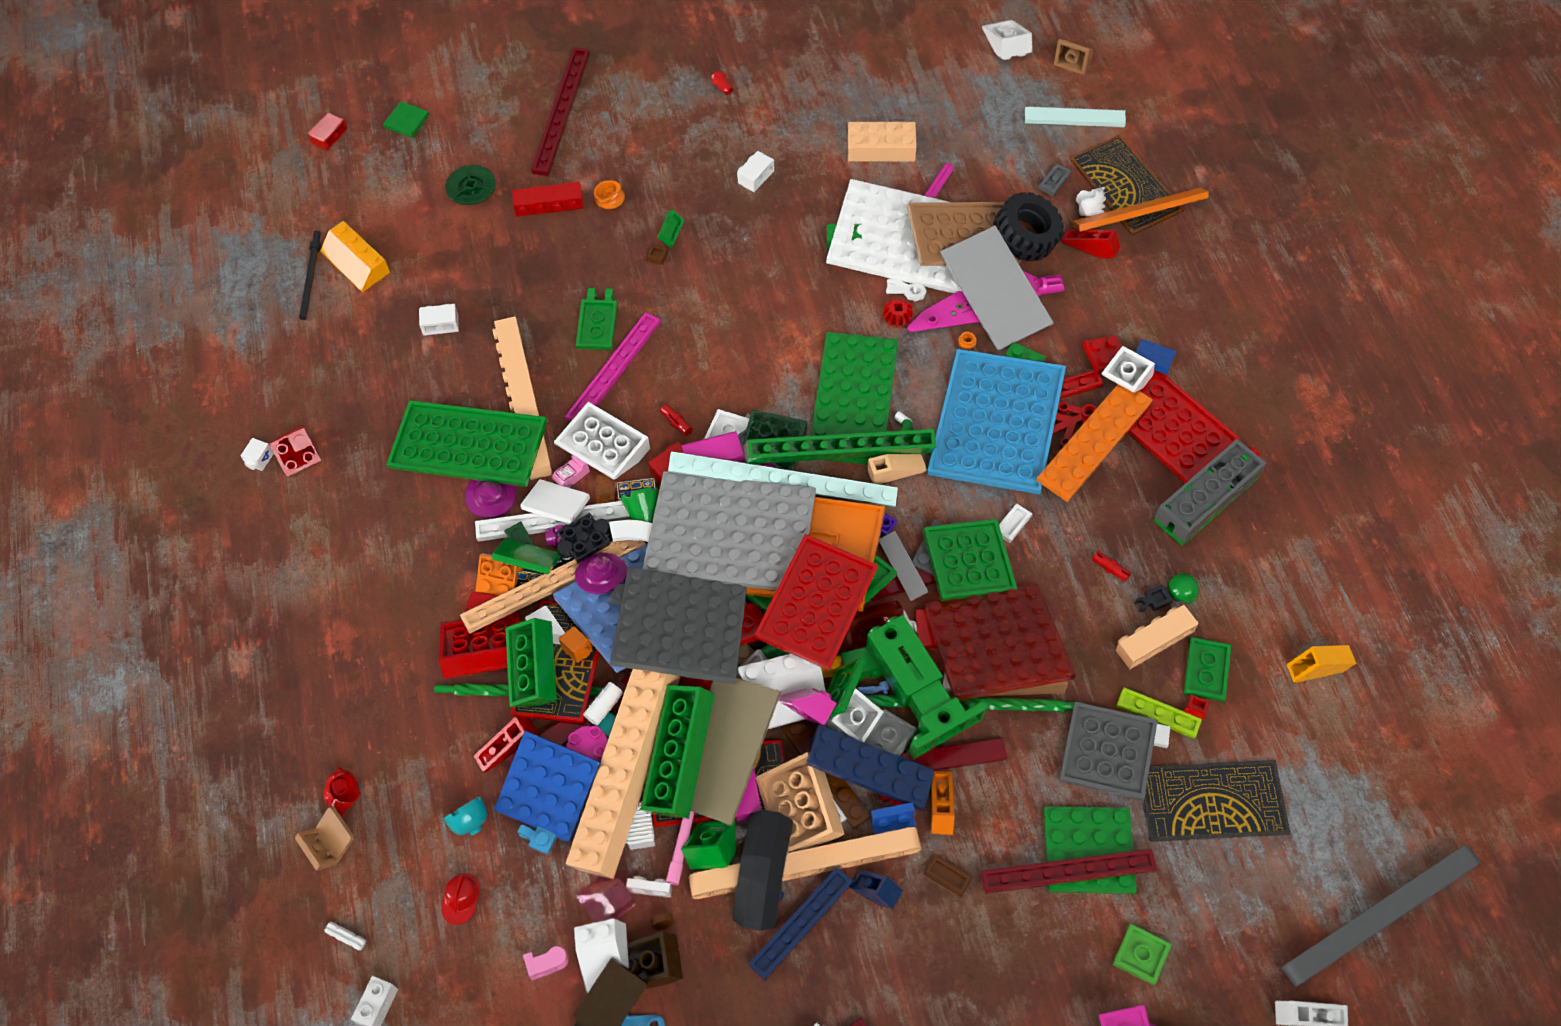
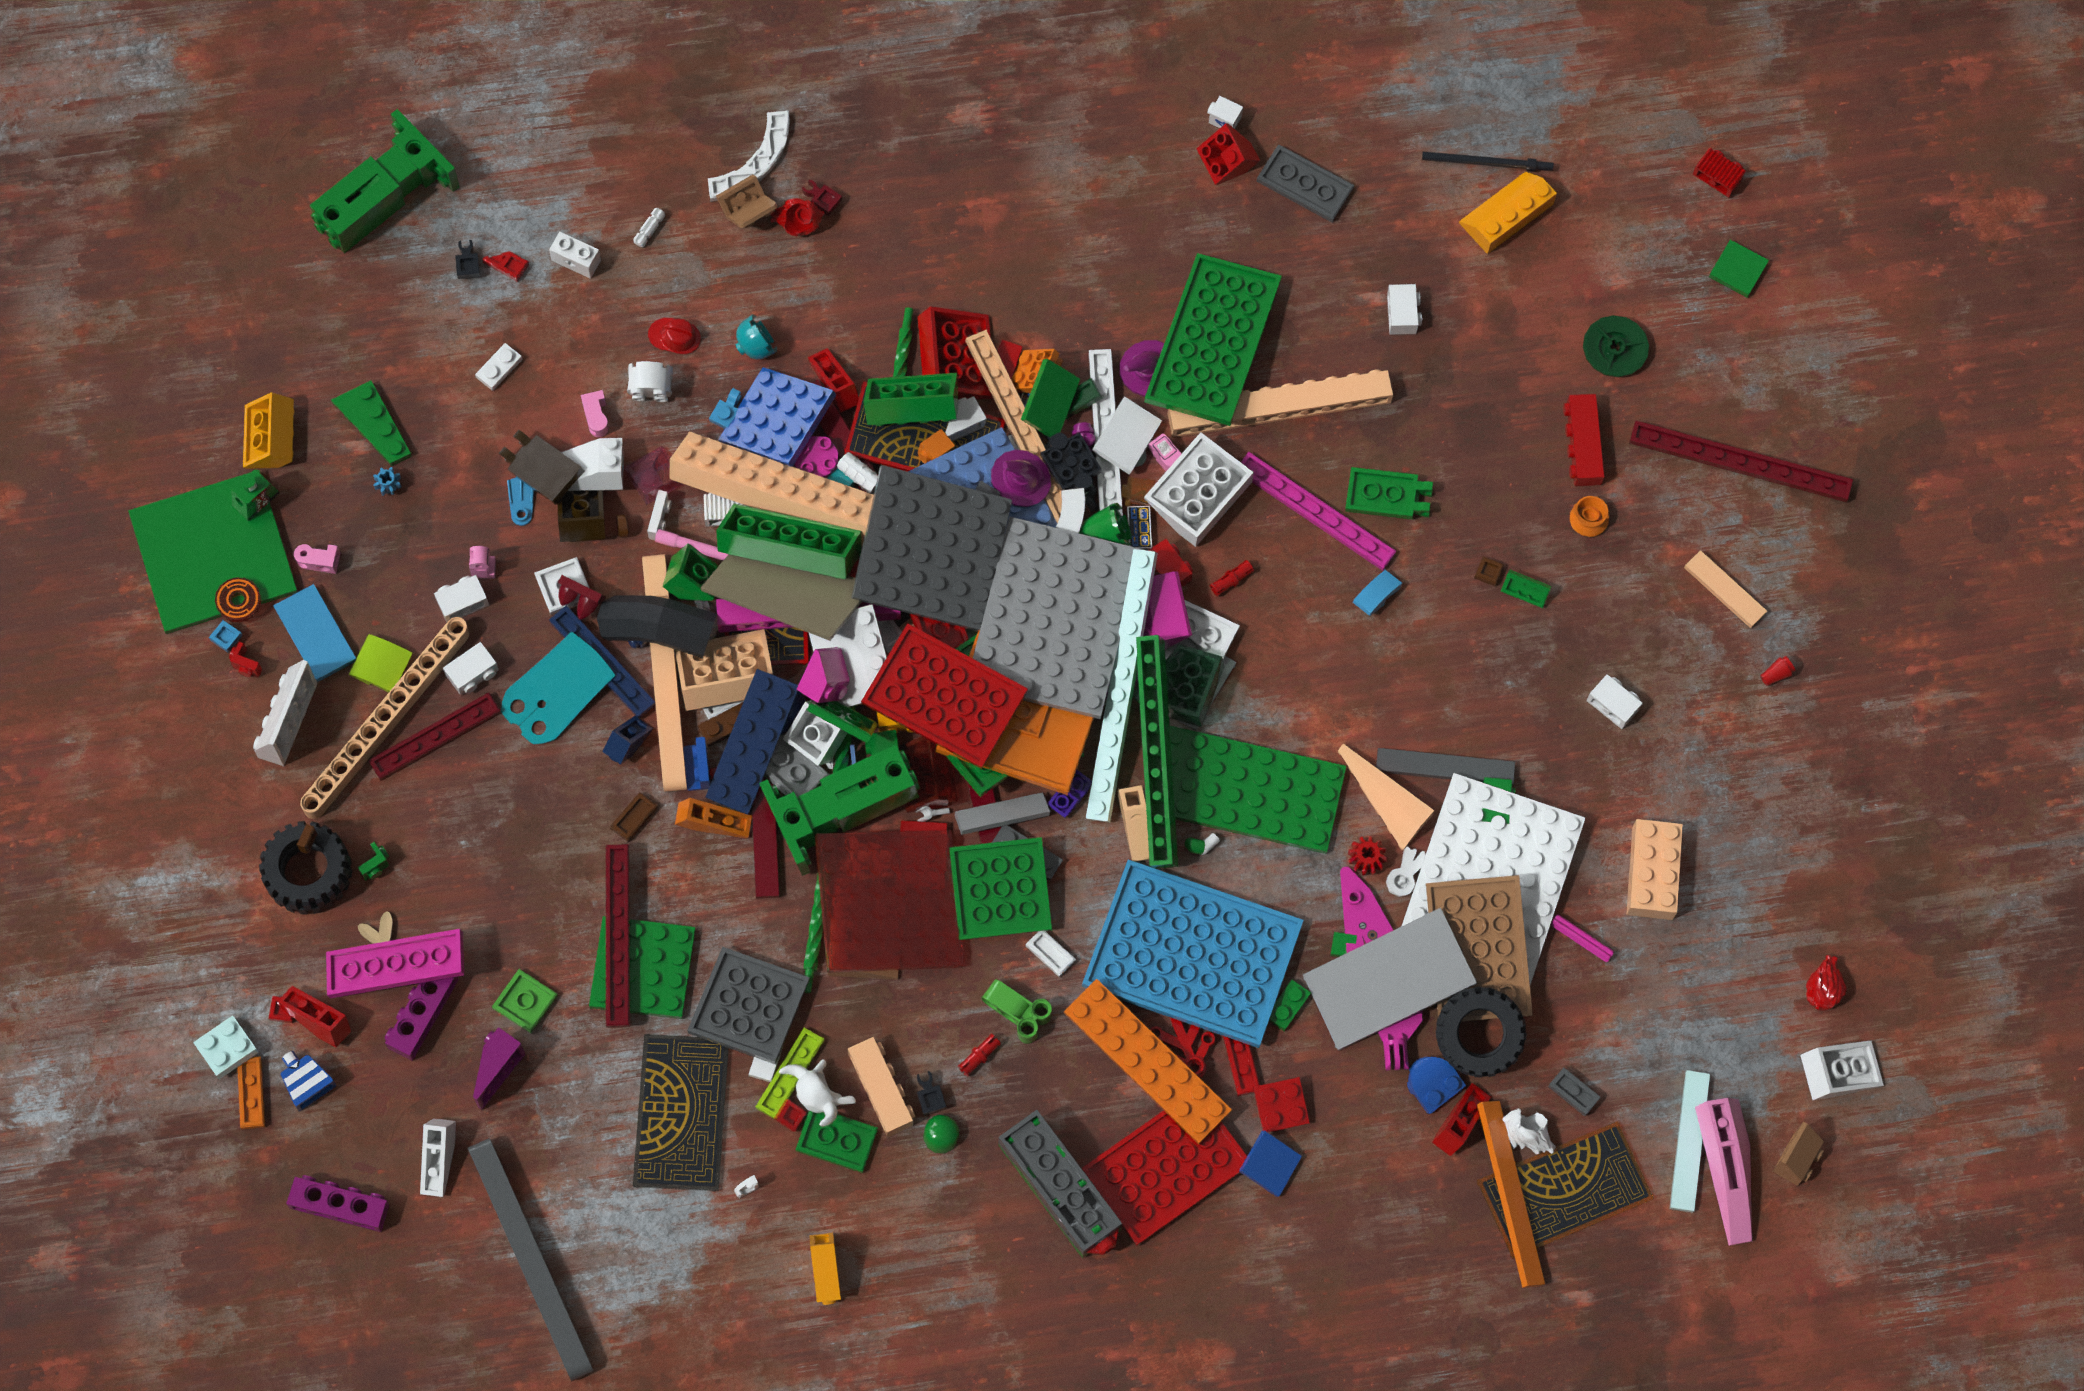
camera: 90 degrees right, 10 degrees up
orange plate [958,332,977,349] -> none
white slope [1102,346,1155,393] -> none
none -> magenta slope [473,1027,526,1110]
none -> teal piece [501,632,615,744]
none -> white tile [534,557,589,615]
none -> dark red tile [558,575,606,620]
none -> white brick [627,361,673,402]
none -> white tile [708,110,789,202]
none -> white tile [734,1175,759,1198]
none -> white piece [779,1059,856,1127]
none -> dark red plate [802,180,842,216]
none -> bright green piece [981,979,1052,1044]
none -> dark grey tile [1256,144,1354,222]
none -> green tile [1330,932,1357,957]
none -> light nougat wedge [1338,744,1434,851]
none -> dark azure slope [1353,570,1402,616]
none -> dark grey tile [1376,748,1515,786]
none -> blue slope [1407,1056,1466,1114]
none -> light nougat tile [1684,550,1767,628]
none -> bright pink wedge [1695,1098,1752,1246]
none -> red hair [1806,955,1847,1011]

